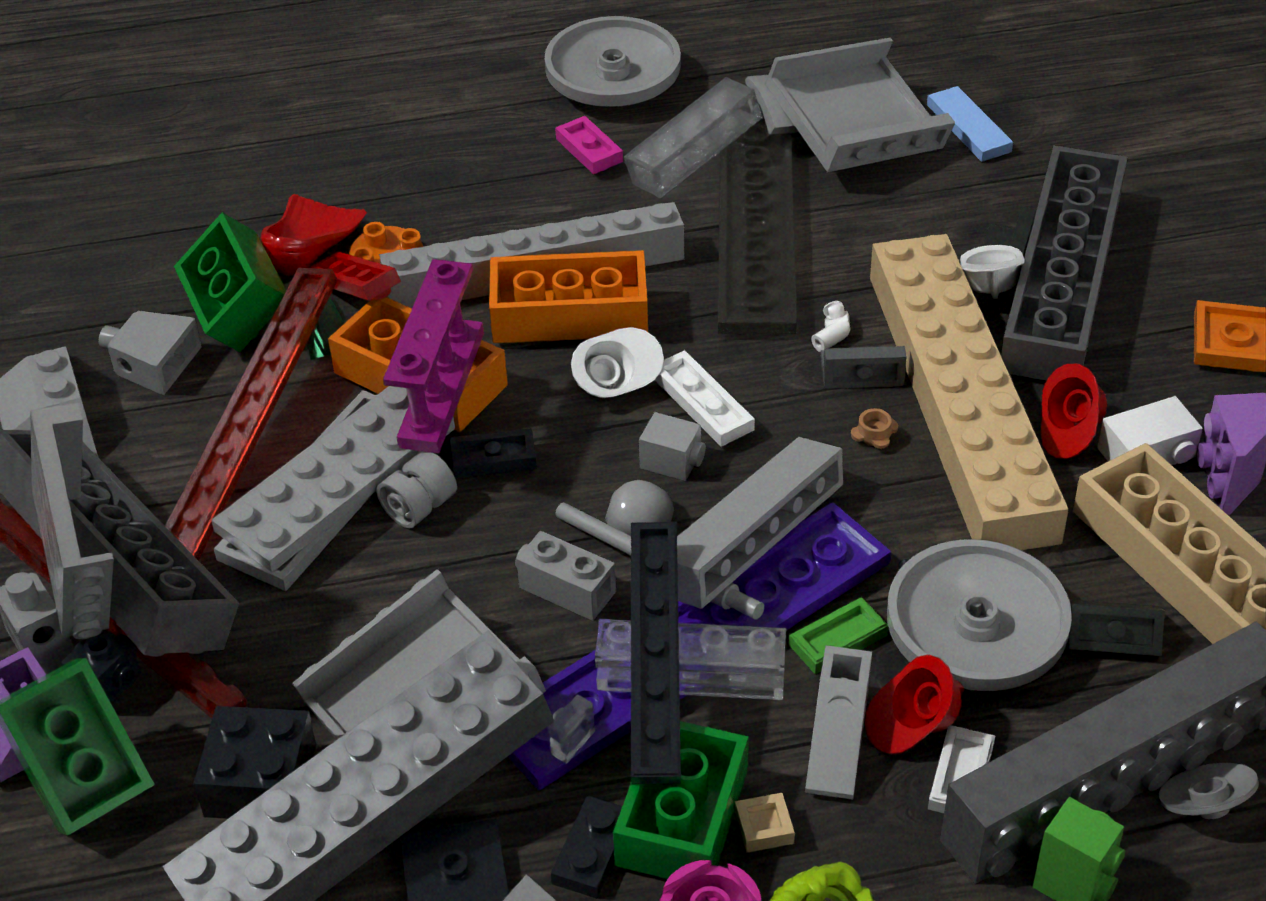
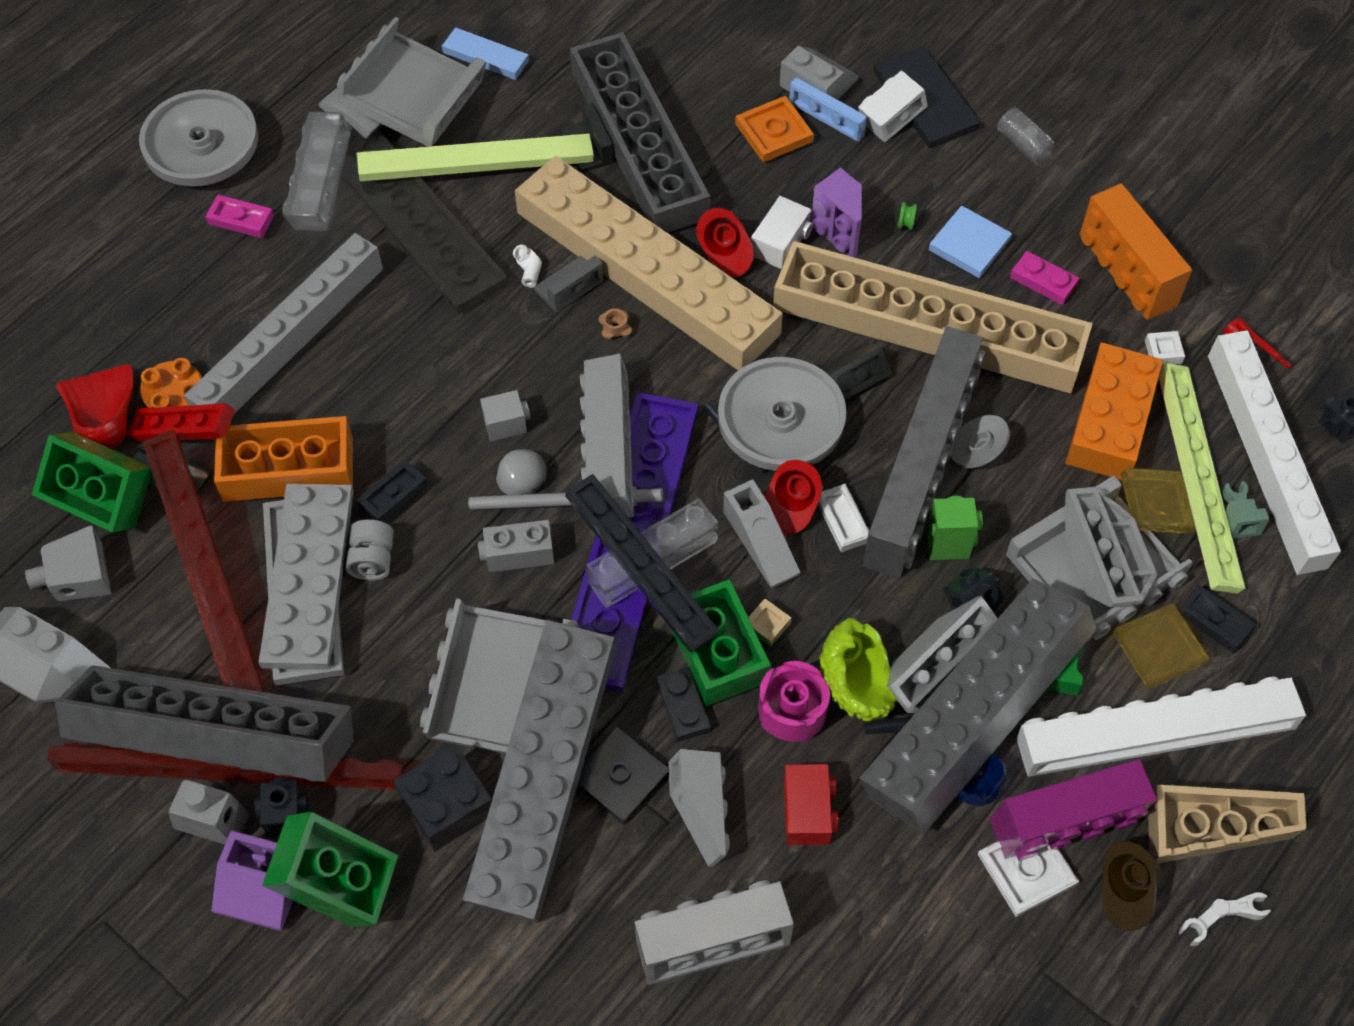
camera: 40 degrees left, 15 degrees up
light grey panel [30,403,114,639] -> none
magenta fence [383,259,484,454] -> none
orange brick [489,250,648,343] -> none
clear plate [548,694,595,764] -> none
white piece [571,327,664,398] -> none
white plate [655,350,755,447] -> none
bright green tile [789,597,888,674] -> none
white piece [960,245,1025,299] -> none
none -> yellowish green tile [357,134,593,181]

